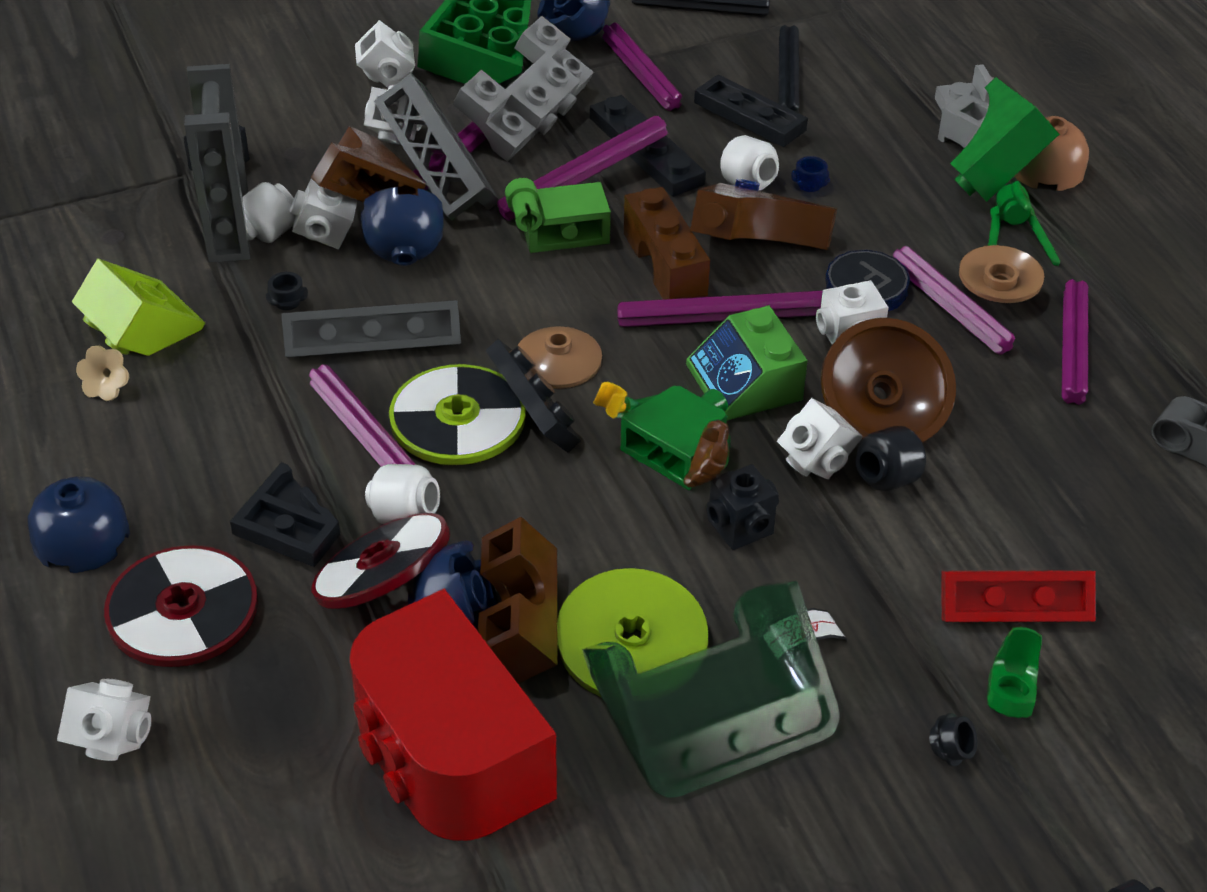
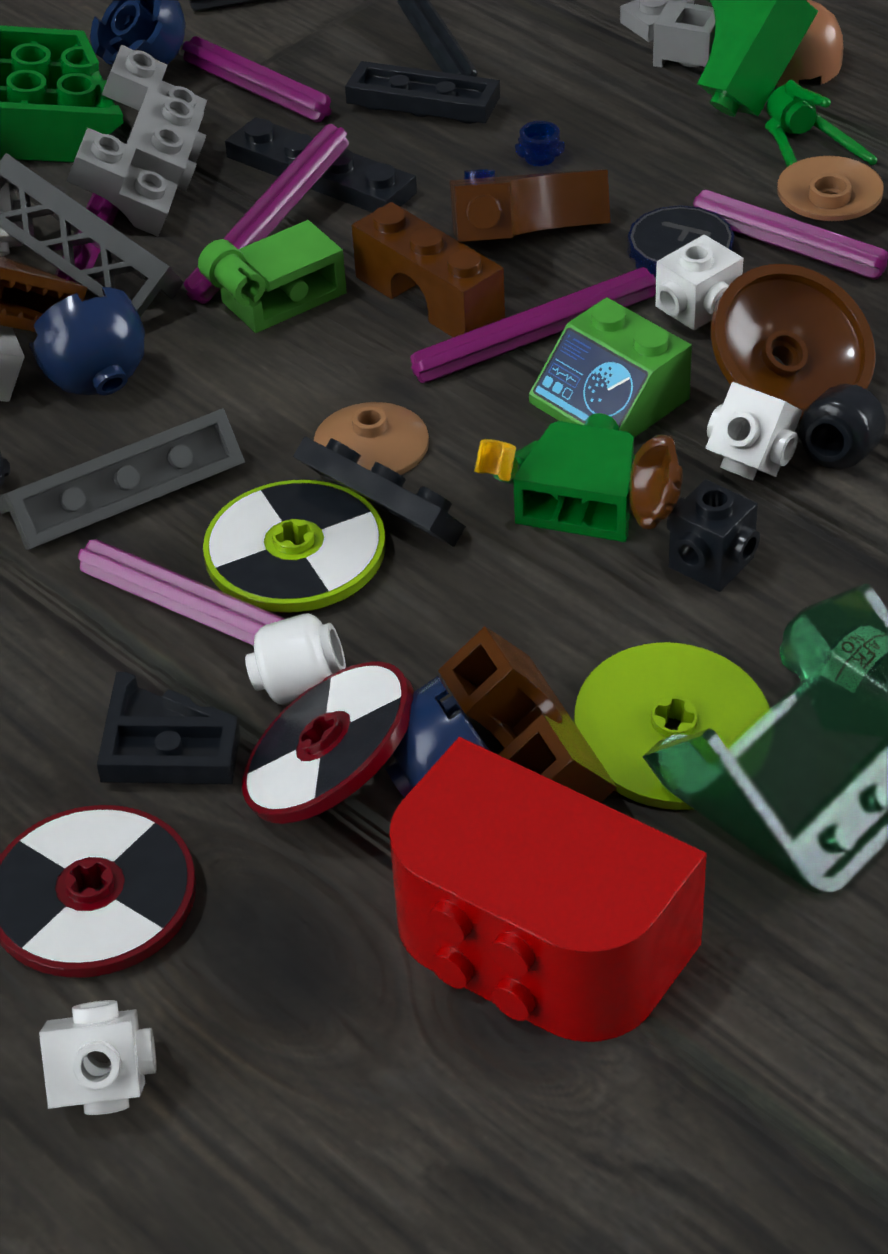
camera: 20 degrees left, 0 degrees up
white head [720,135,779,191] -> none

